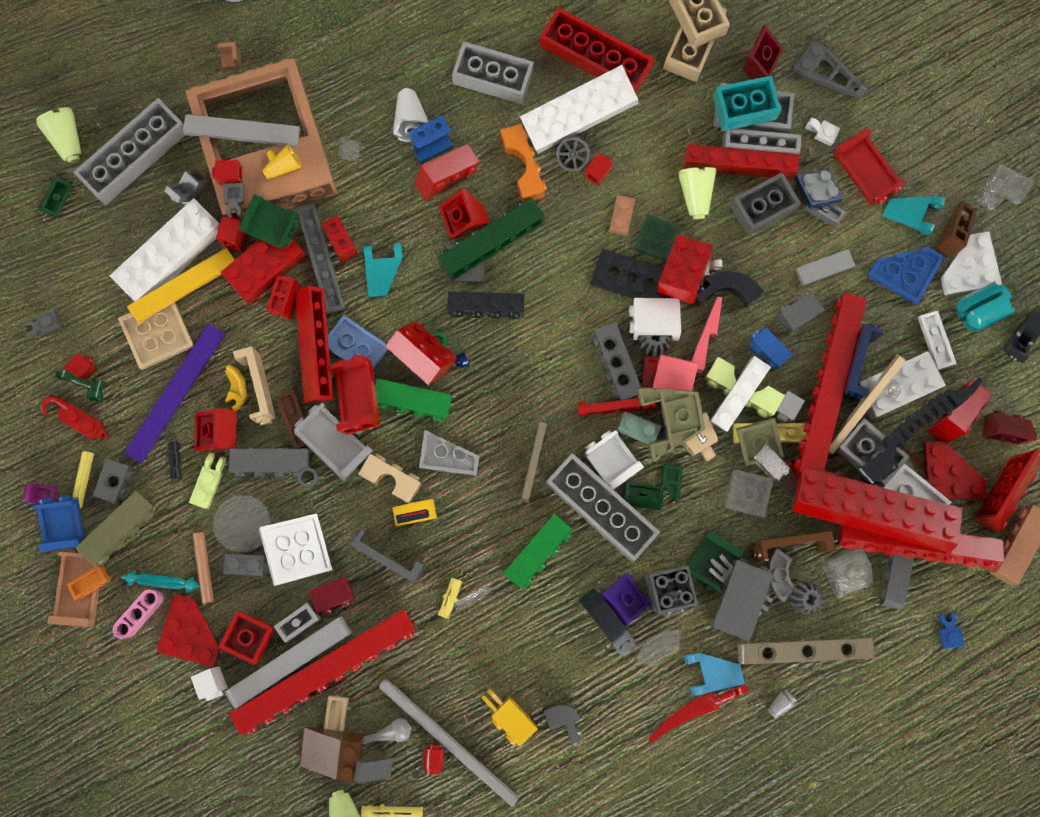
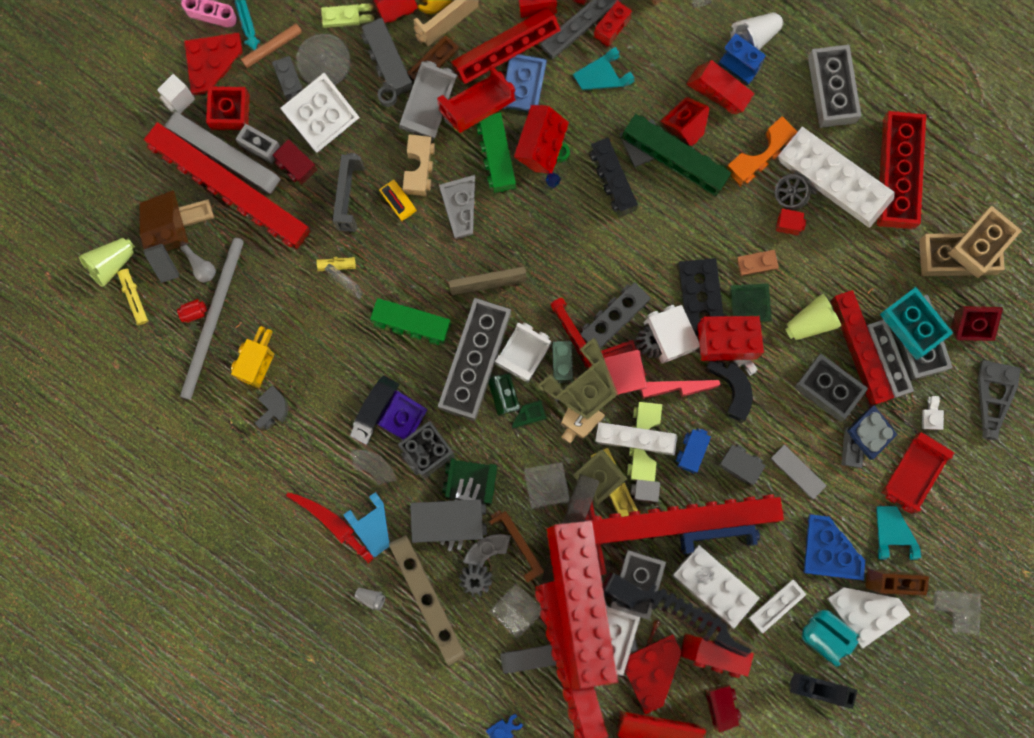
camera: 70 degrees right, 0 degrees up
tan tile [829,354,906,454] -> none

